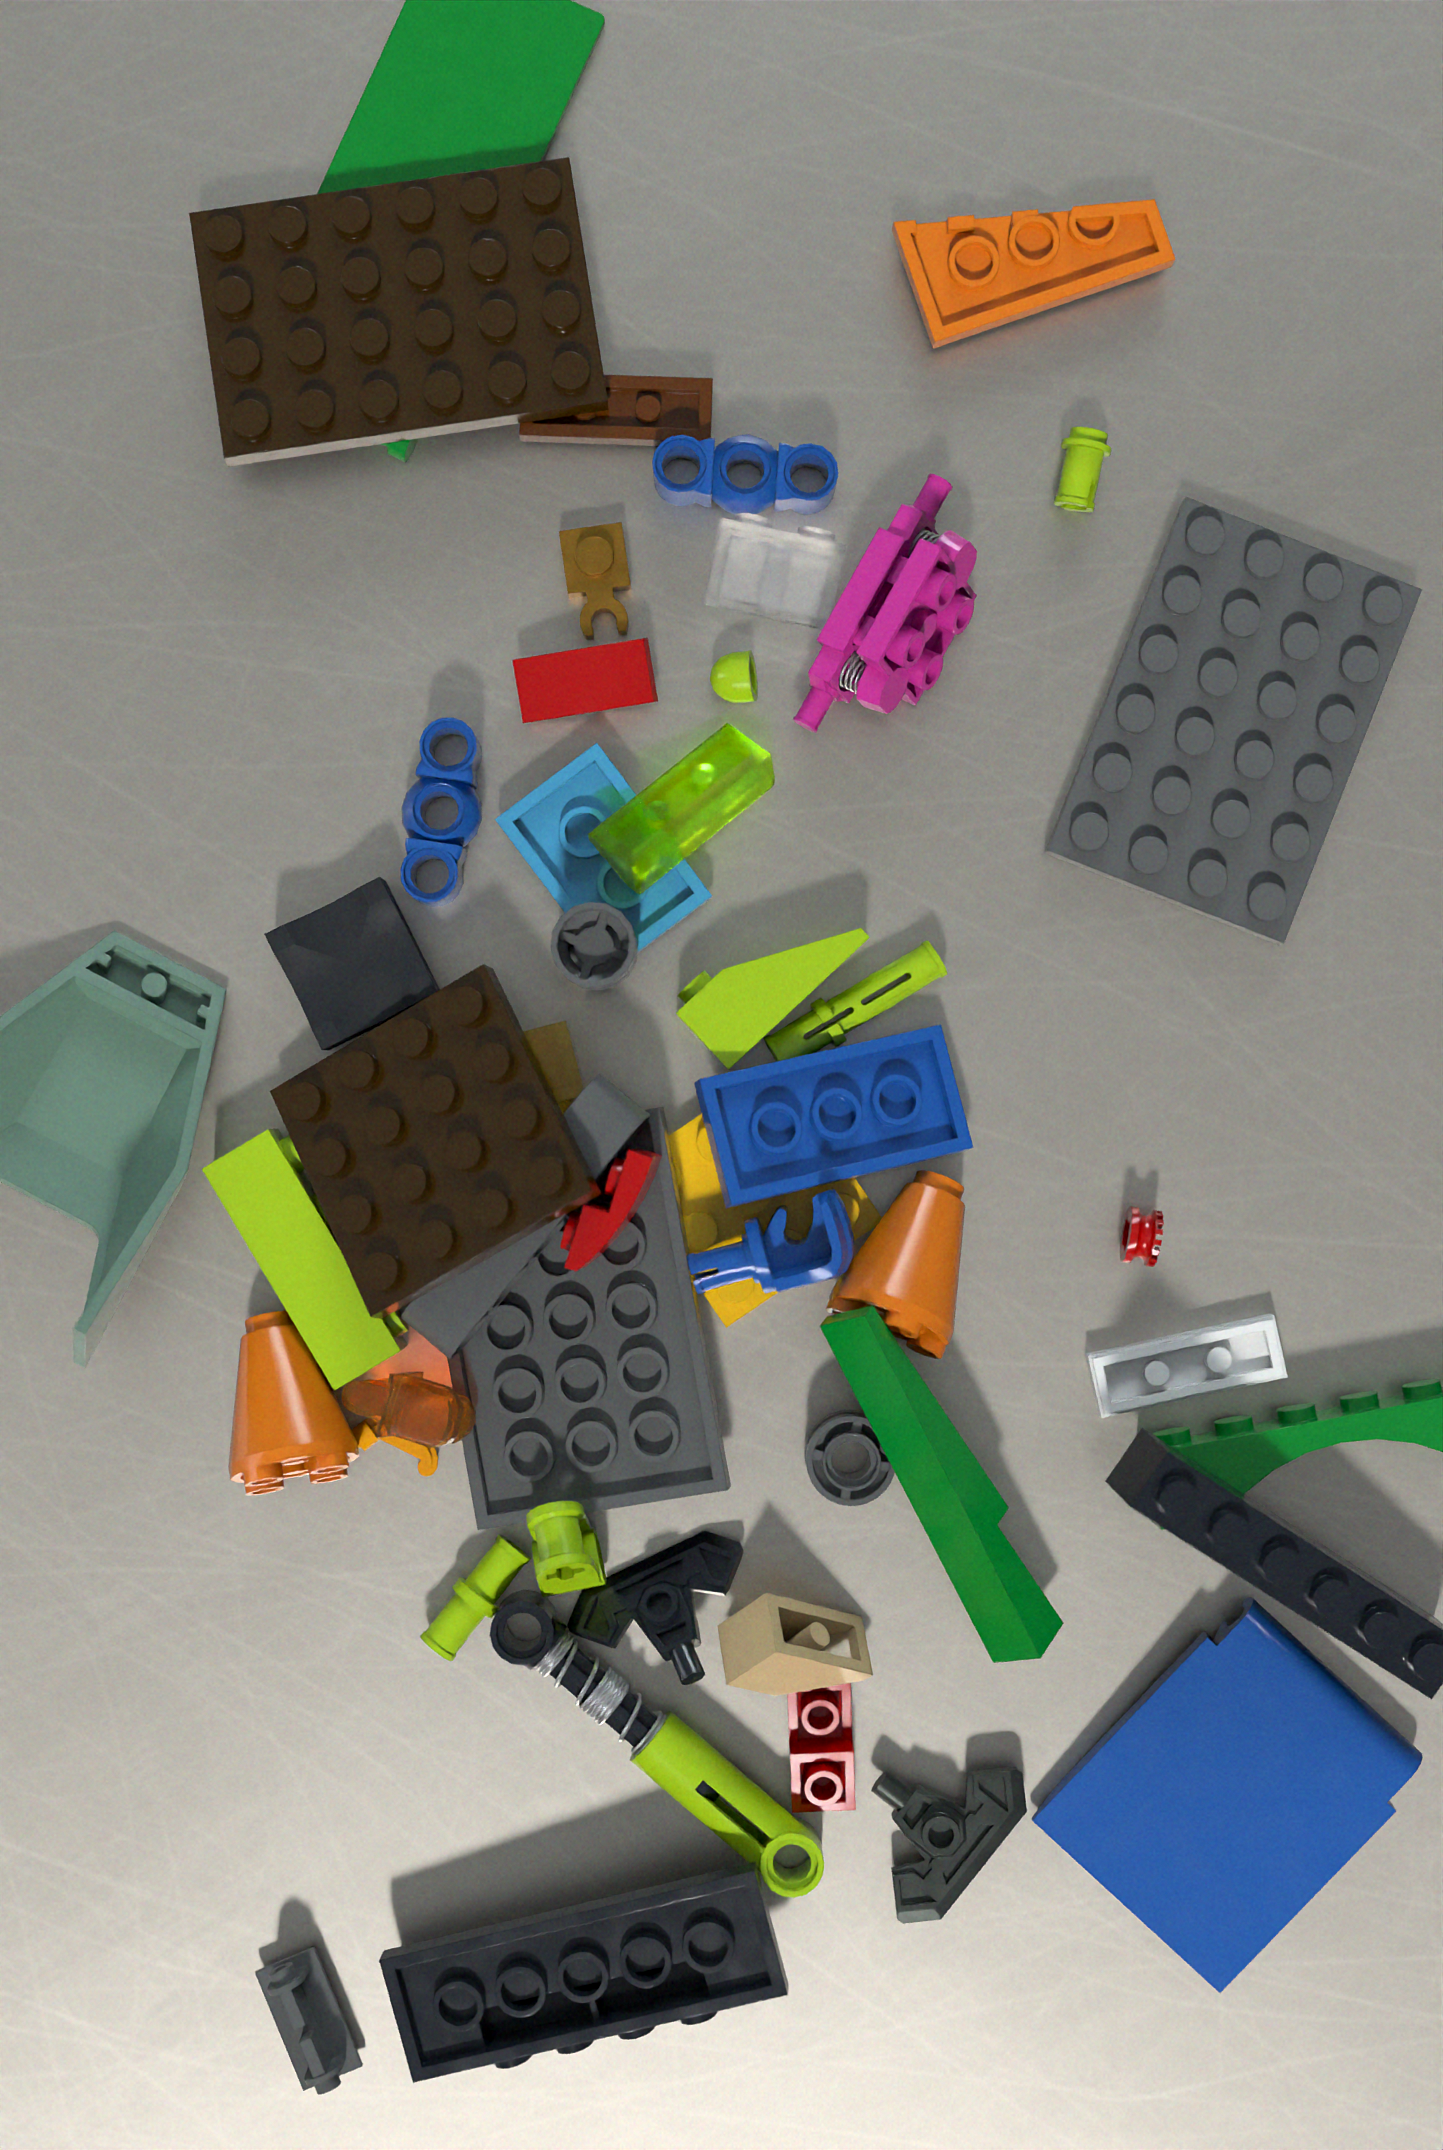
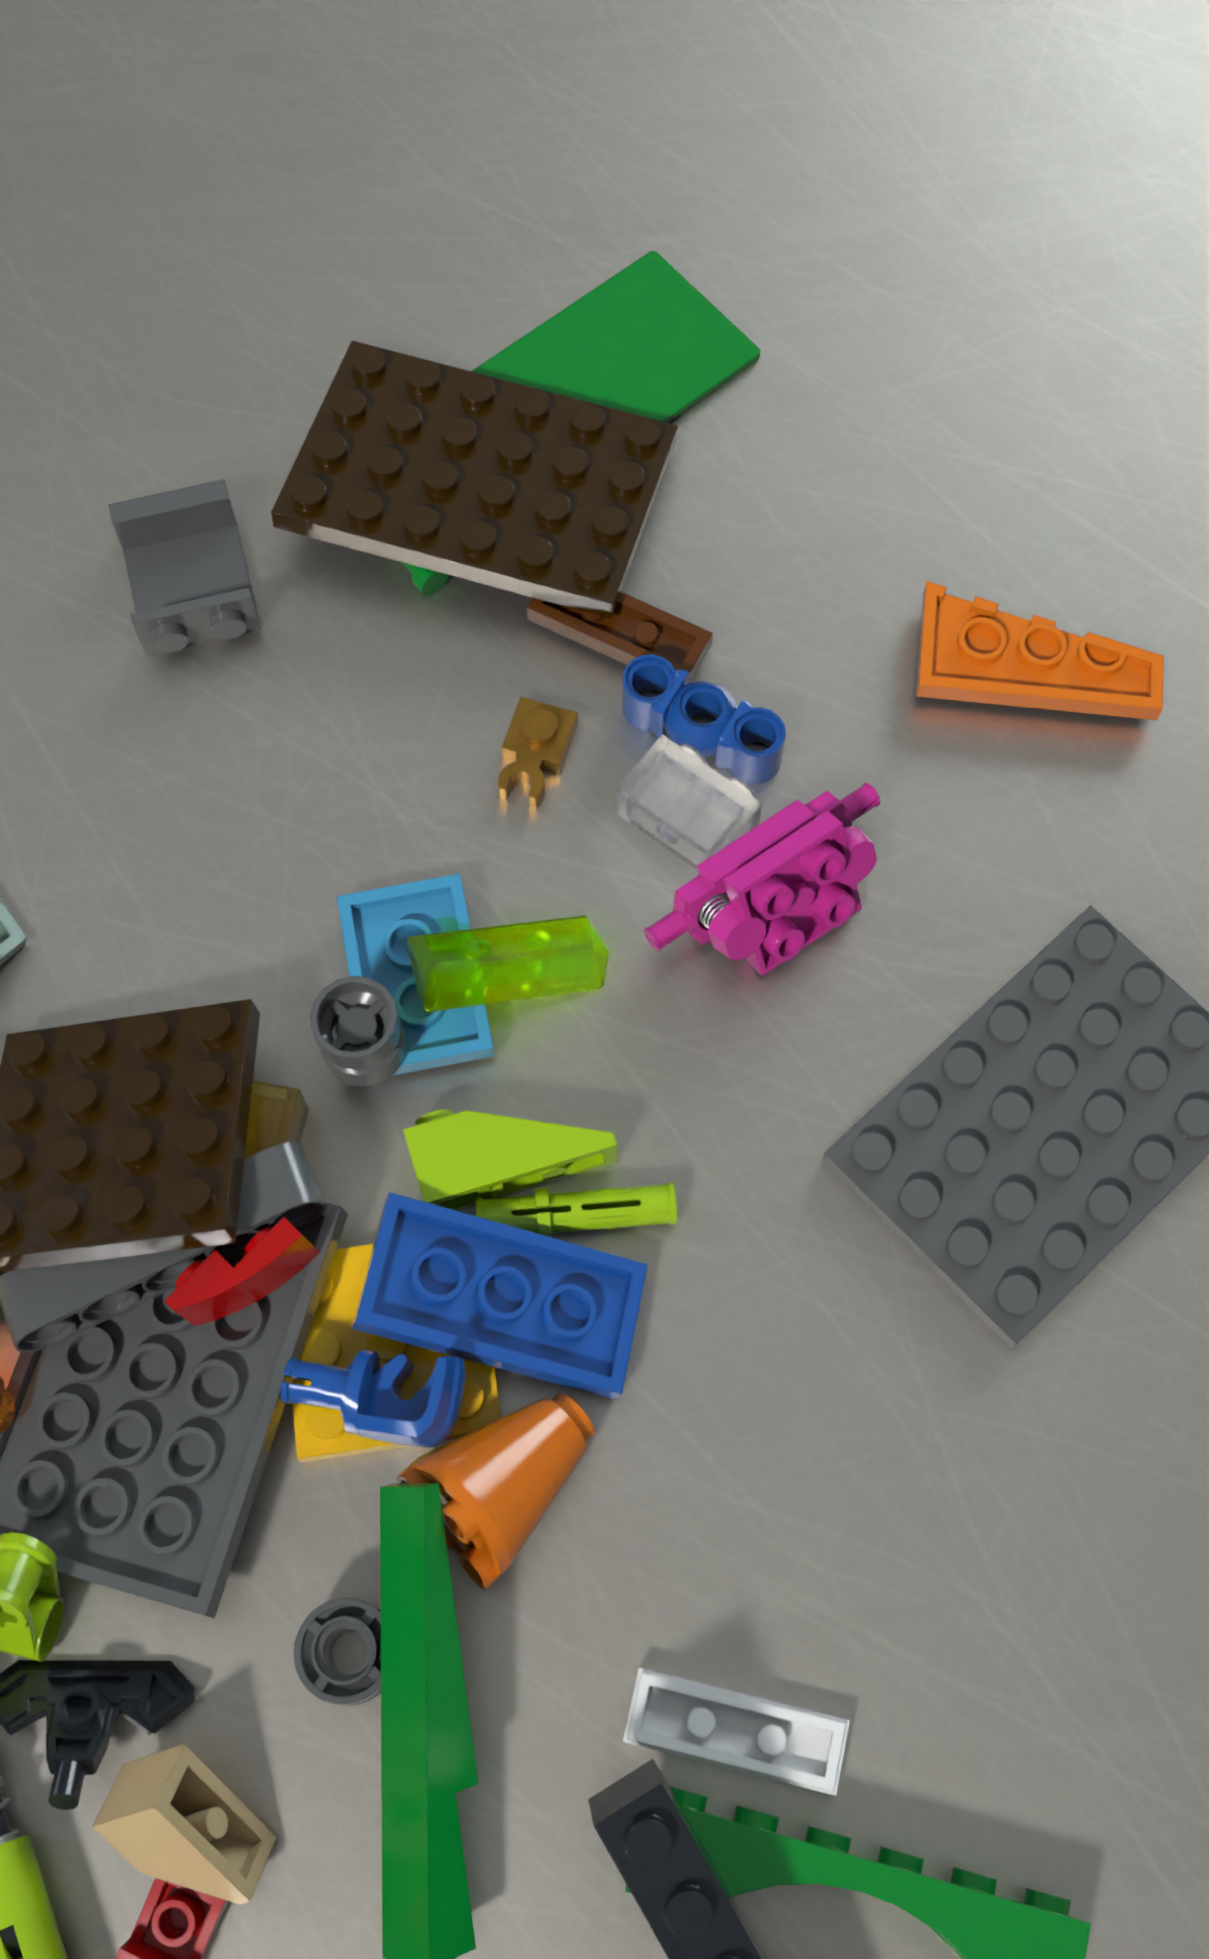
camera: 25 degrees right, 20 degrees down
black brick [264,877,440,1051] -> none
blue piece [400,717,482,907] -> none
red slope [512,638,658,723] -> none
lime hinge [710,650,758,703] -> none
lime pin [1054,427,1112,512] -> none
red bush [1120,1206,1164,1267] -> none
none -> dark grey panel [108,479,261,654]

